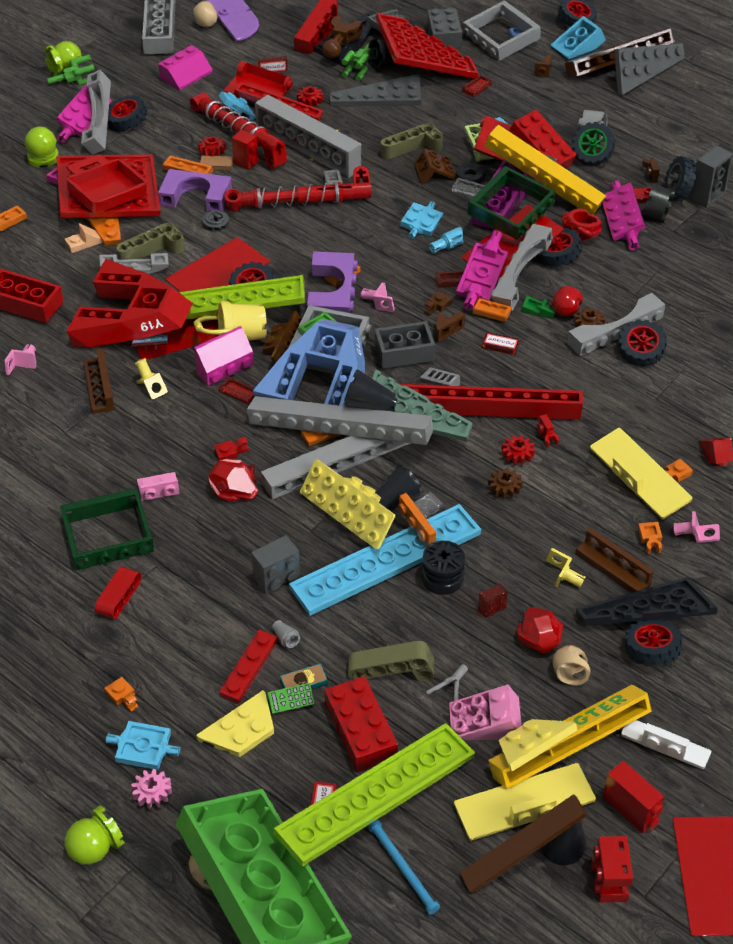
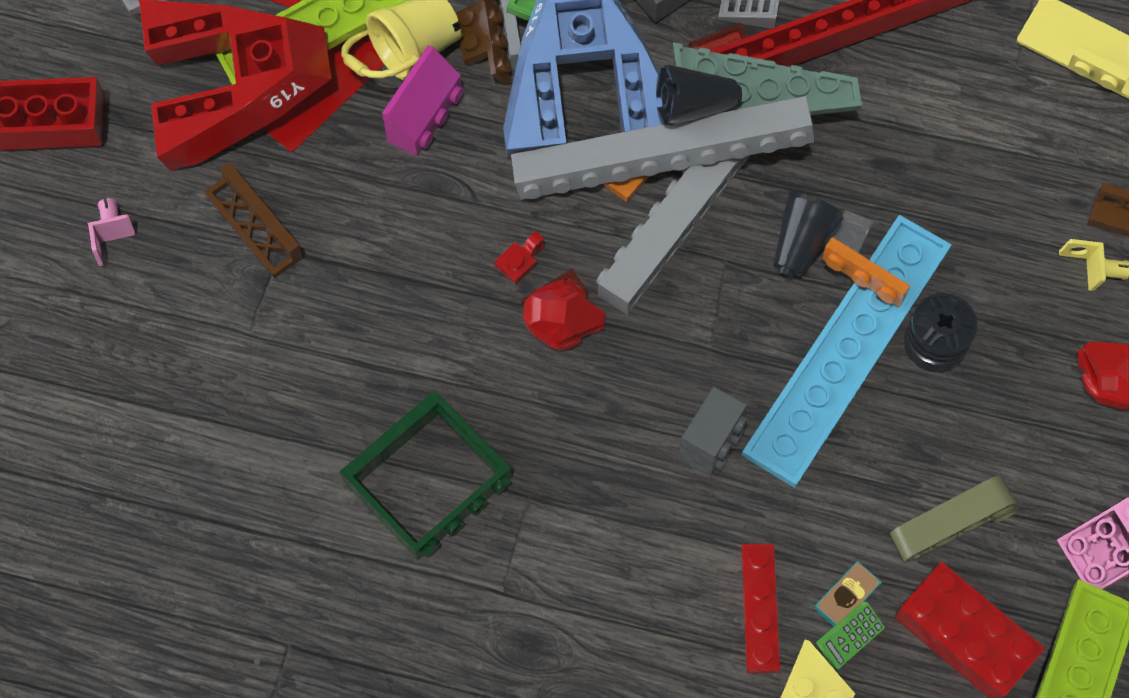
camera: 25 degrees left, 20 degrees up
red beam [95,566,141,620] -> none
piece [132,334,169,351] -> none
light yellow bracket [135,358,167,399] -> none
bright pink bracket [137,472,180,501] -> none
clear red tile [218,376,255,405] -> none
light grey cone [272,620,300,648] -> none
light yellow bracket [300,459,395,549] -> none
light grey plant [426,664,468,701] -> none
clear red piece [478,583,508,618] -> none
reddish brown gear [488,468,523,499] -> none
red gear [501,435,535,465] -> none
red plate [537,414,559,448] -> none

